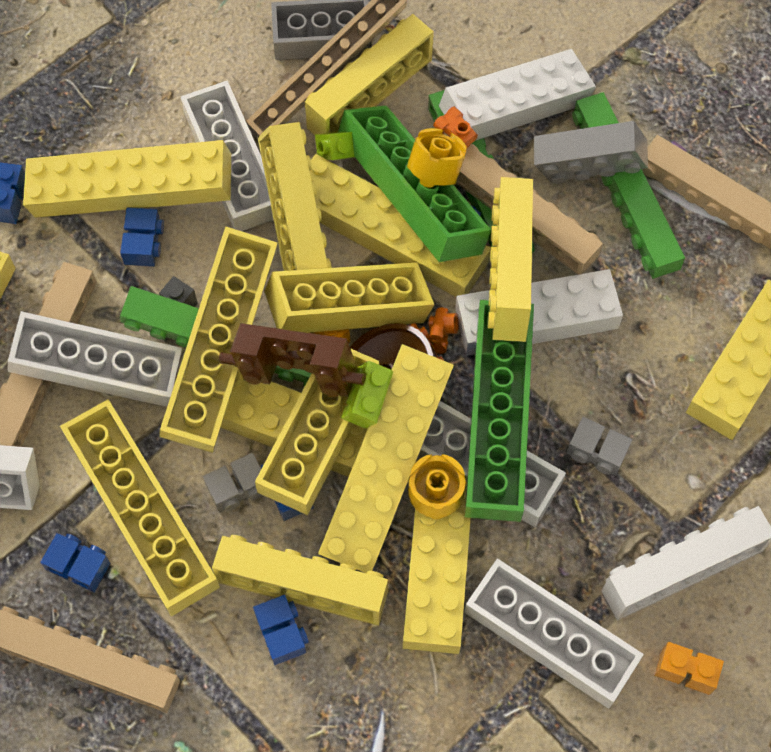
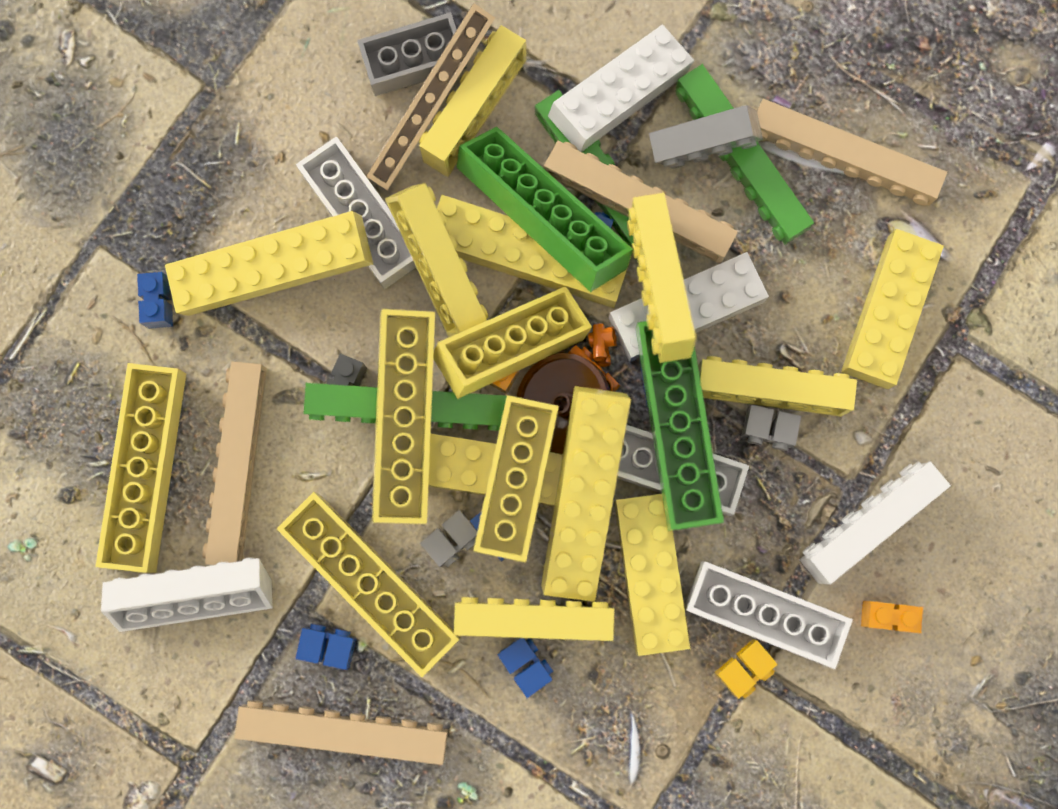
camera: 10 degrees left, 15 degrees up
white brick [8,311,182,407] -> none
blue piece [120,208,164,267] -> none
reddish brown brick [219,323,366,397] -> none
lime brick [315,132,354,160] -> none
lime brick [341,361,393,428] -> none
yellow brick [407,128,467,188] -> none
yellow brick [408,454,466,520] -> none
orange plate [433,106,478,148] -> none
none -> light yellow brick [698,356,857,417]
none -> yellow piece [714,639,778,699]

